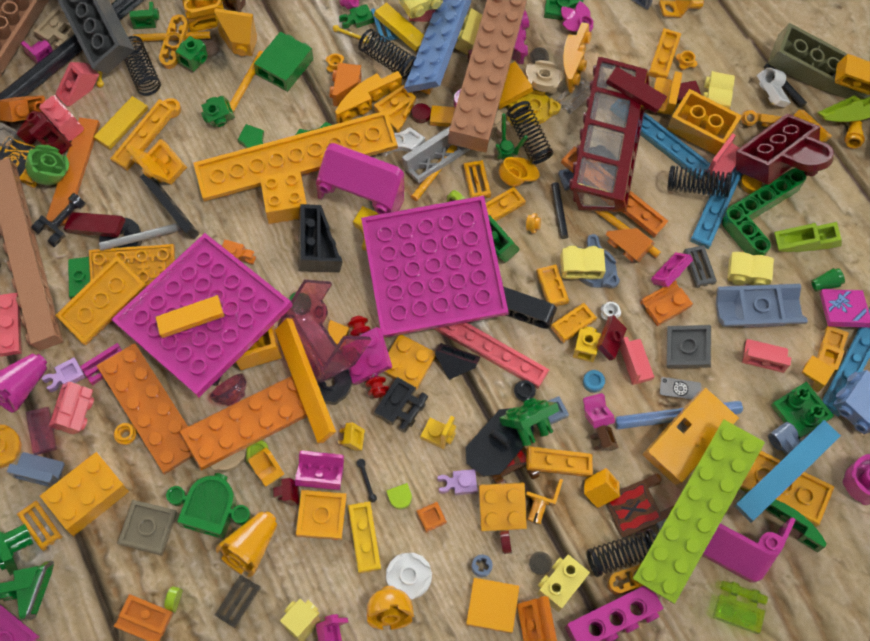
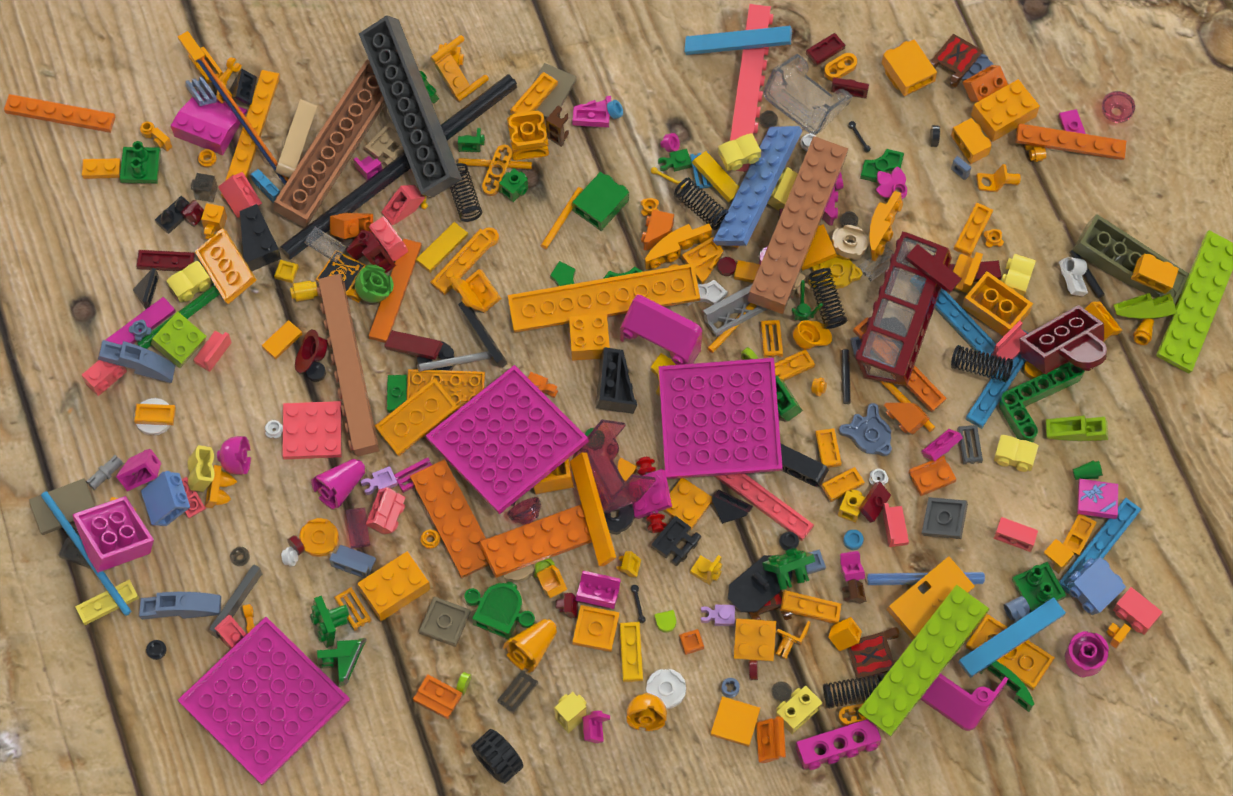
camera: 10 degrees right, 0 degrees up
black bar [31,193,86,247] -> none
light orange tile [156,295,225,338] -> none
green brick [201,95,235,127] -> none
light orange slope [214,8,257,56] -> none
light yellow brick [560,246,606,279] -> none
light grey sticker [660,377,701,399] -> none
clear neon green plate [713,580,768,634] -> none
sand blue piece [716,284,808,328] -> none
light orange plate [741,110,781,127] -> none

